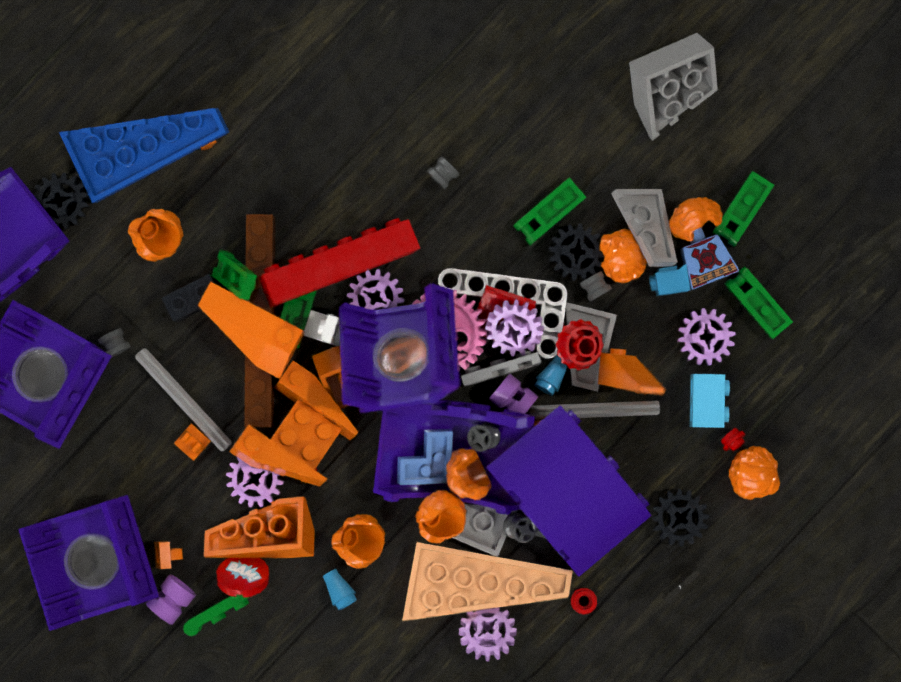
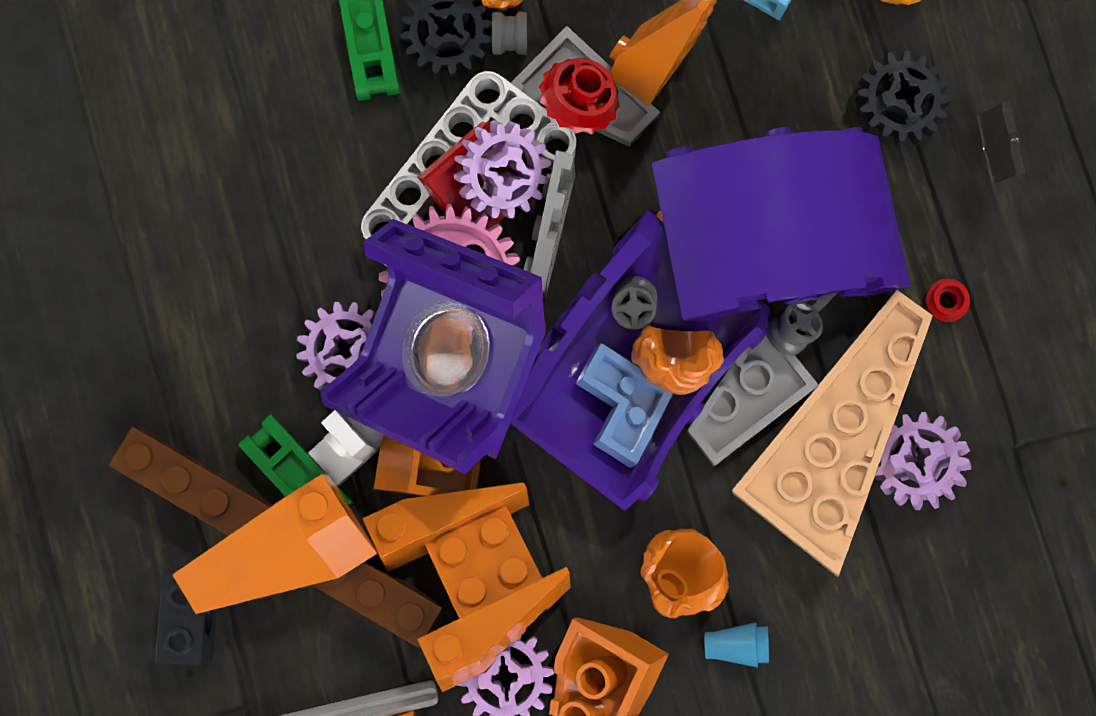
camera: 60 degrees left, 5 degrees down
orange hair [128,209,184,262] -> none
green plate [212,250,257,300] -> none
red brick [259,218,420,308] -> none
orange hair [415,490,466,543] -> none
dark grey wheel [426,156,460,189] -> none
medium lavender wheel [488,373,538,413] -> none
light grey axle [529,401,660,420] -> none
dark azure cone [535,355,568,396] -> none

